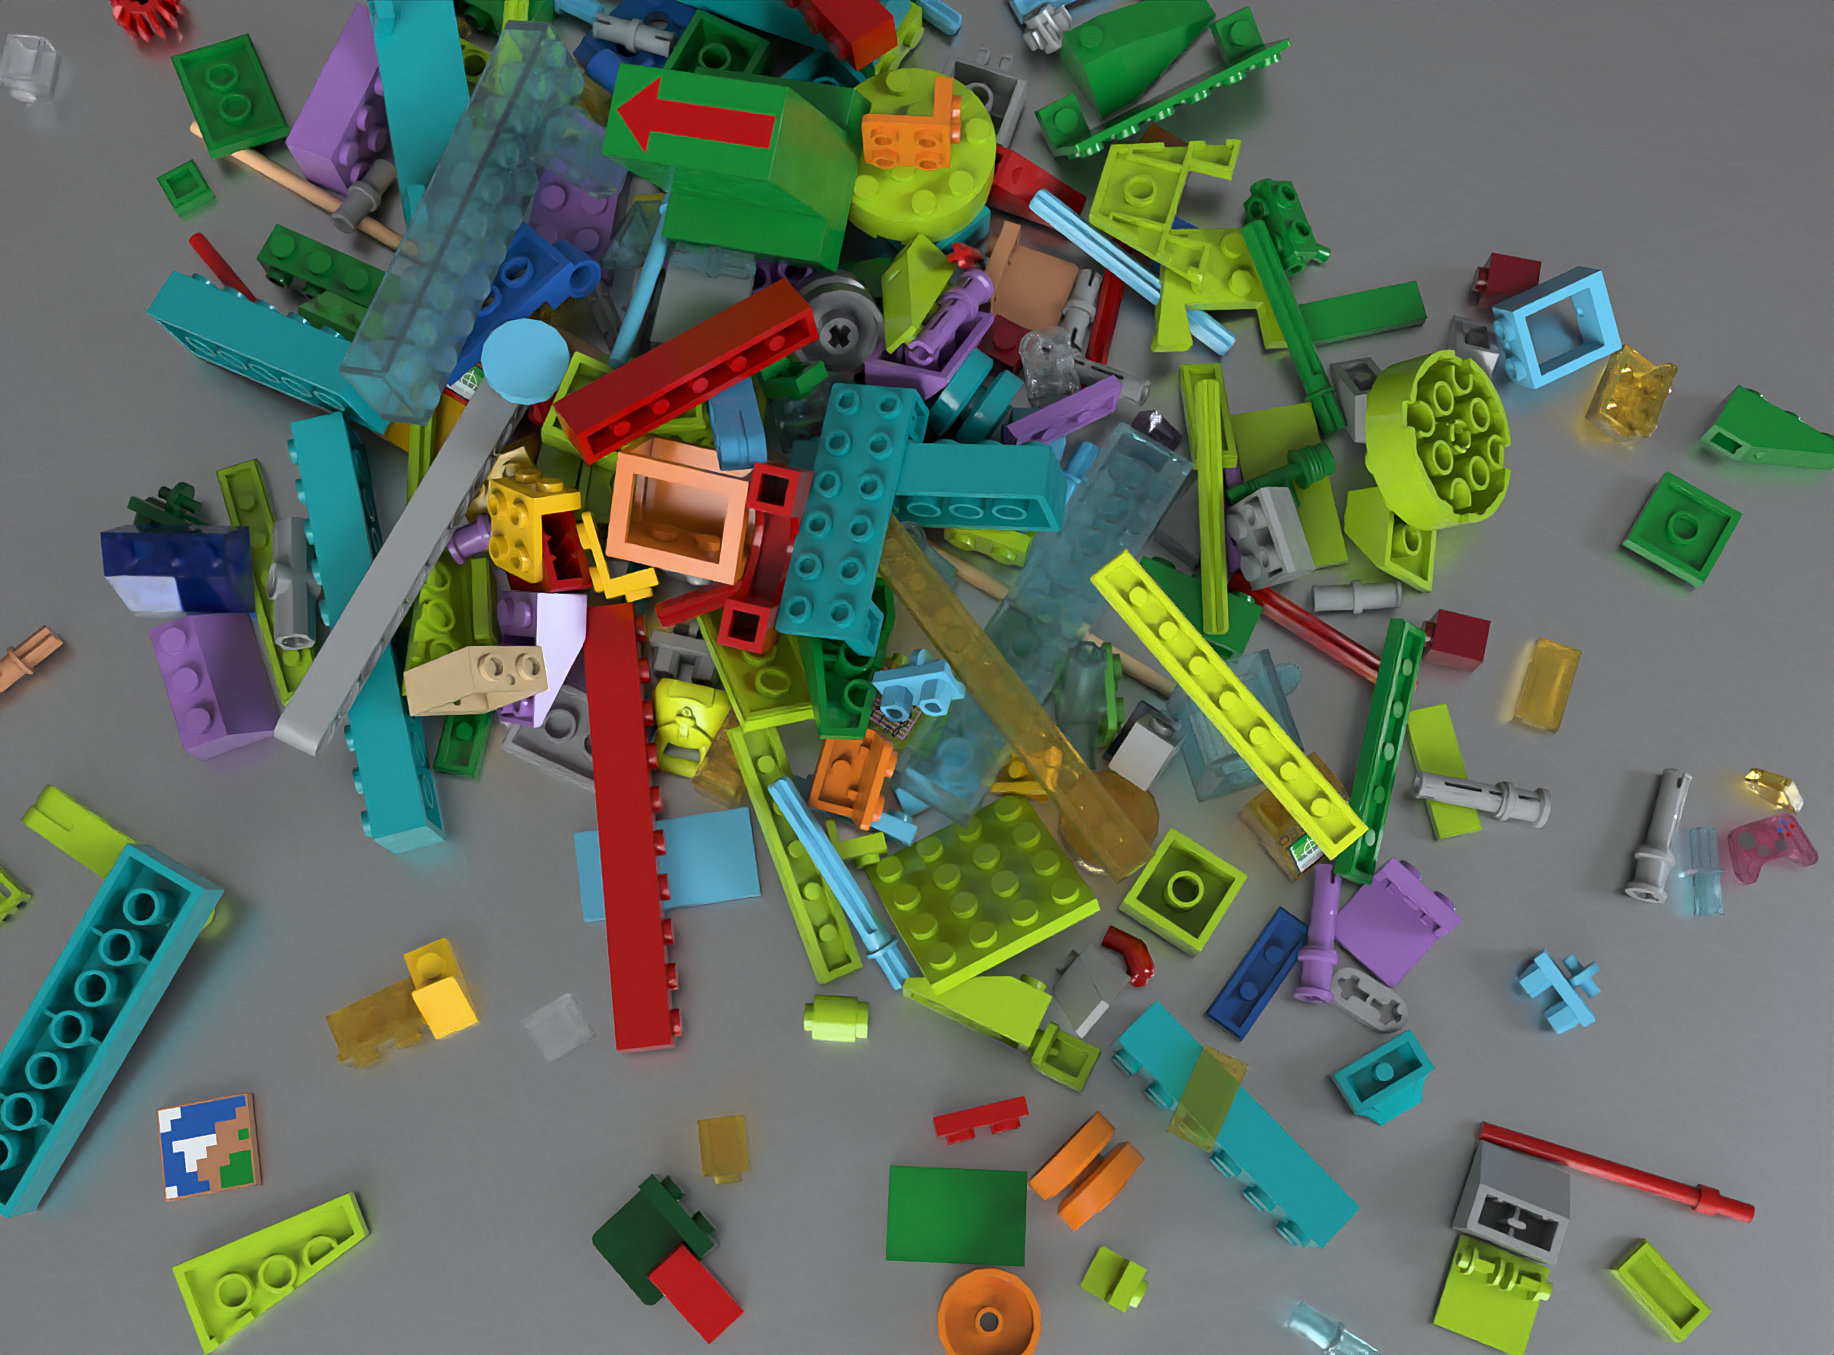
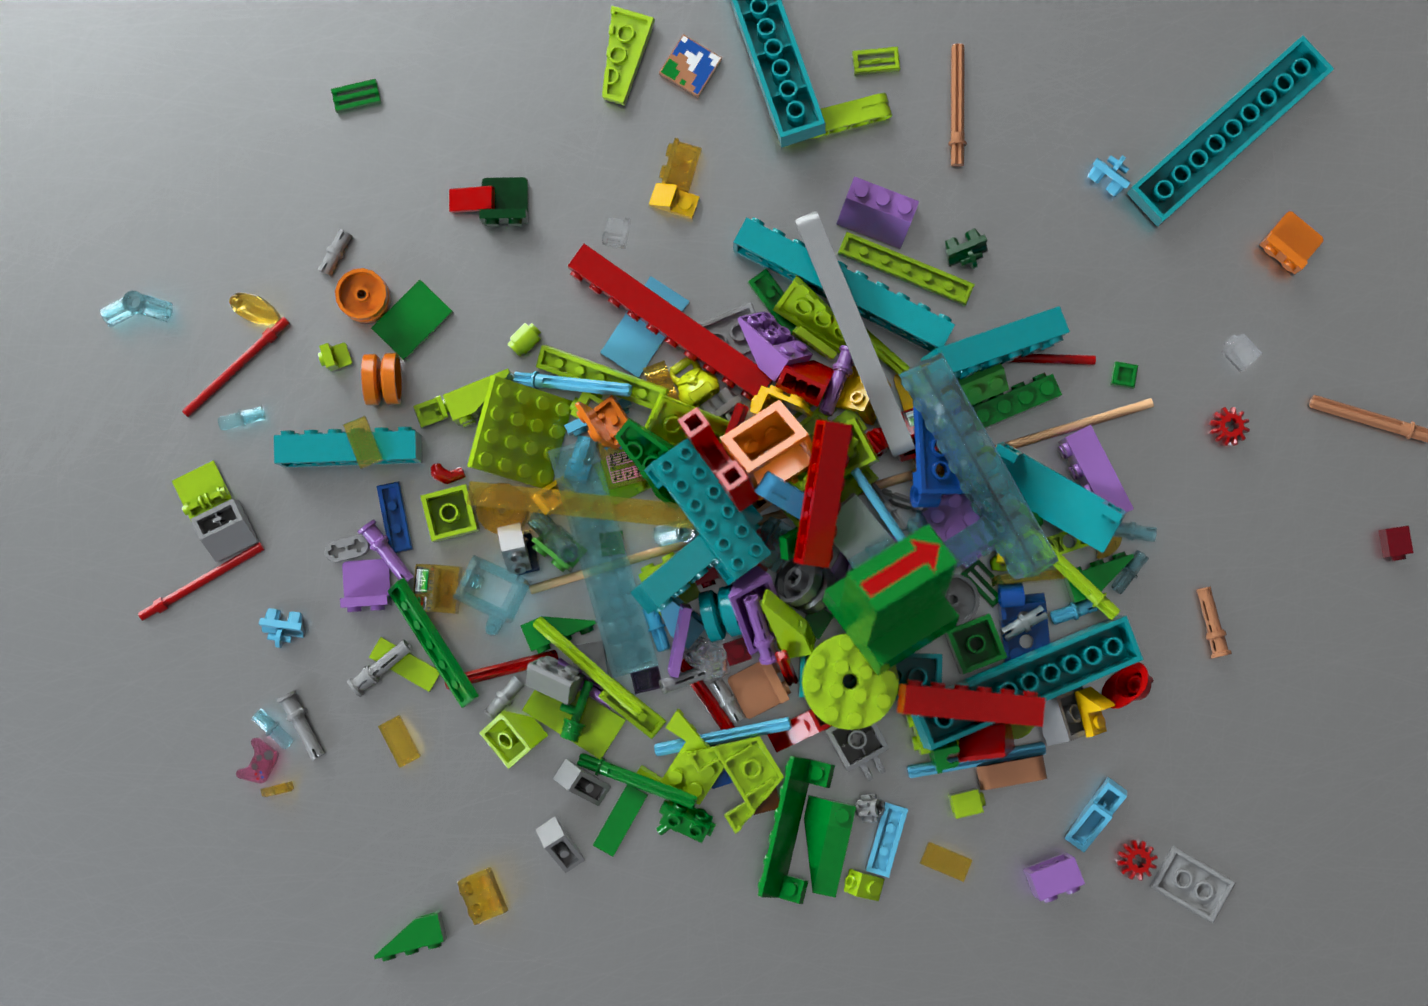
camera: 135 degrees right, 10 degrees up
clear blue slope [100,525,256,613] -> none
green tile [170,33,290,160] -> none
light grey piece [267,516,321,650] -> none
light grey pin [331,159,397,234] -> none
tan window [403,646,549,716] -> none
medium azure tile [481,318,570,405] -> none
yellow bracket [487,469,581,583] -> none
clear yellow brick [697,1114,753,1185] -> none
orange bracket [861,77,962,171] -> none
medium azure hips [872,649,966,722] -> none
red plate [932,1096,1029,1145] -> none
light grey slope [1052,943,1131,1038] -> none
neon yellow tile [1090,549,1369,860] -> none
teal slope [1330,1029,1435,1126] -> none
lime brick [1365,350,1511,531] -> none
dark red brick [1421,609,1491,673] -> none
dark red brick [1472,253,1541,311] -> none
medium azure window [1492,266,1622,389] -> none
lime tile [1608,1238,1712,1343] -> none
green plate [1622,471,1743,588] -> none

